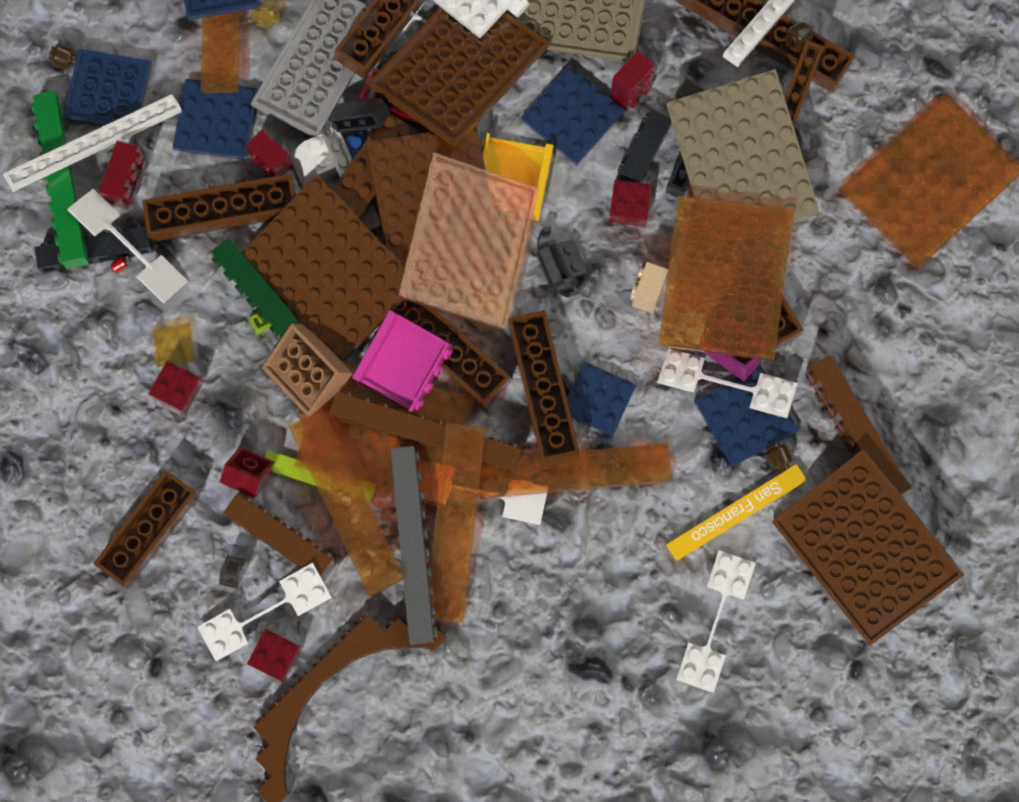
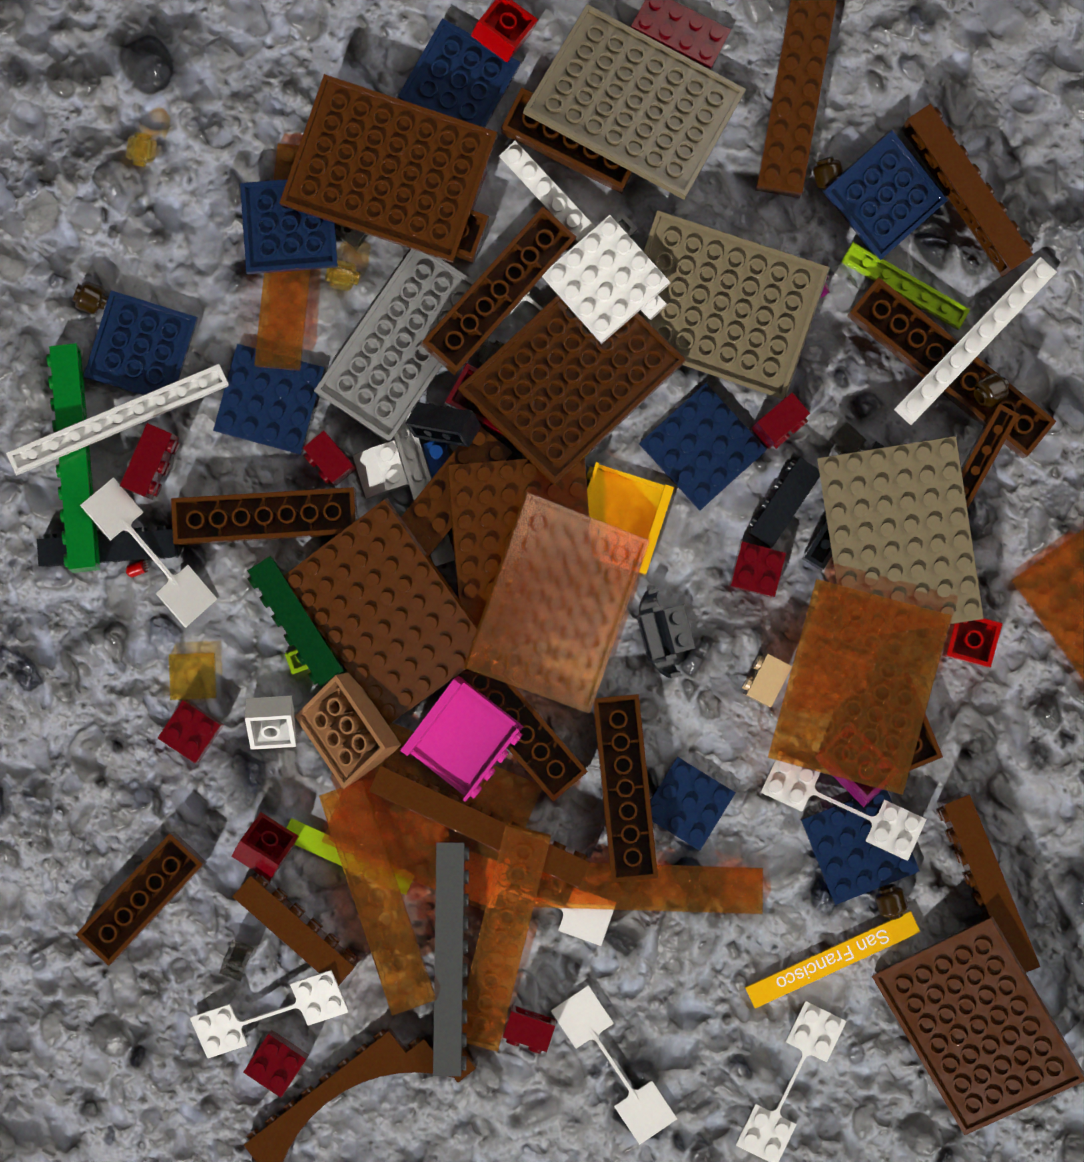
camera: 10 degrees right, 10 degrees up
none -> white slope [245,696,296,749]
none -> dark red brick [503,1004,556,1054]
none -> white hinge [550,985,677,1145]
none -> red brick [942,618,1003,668]

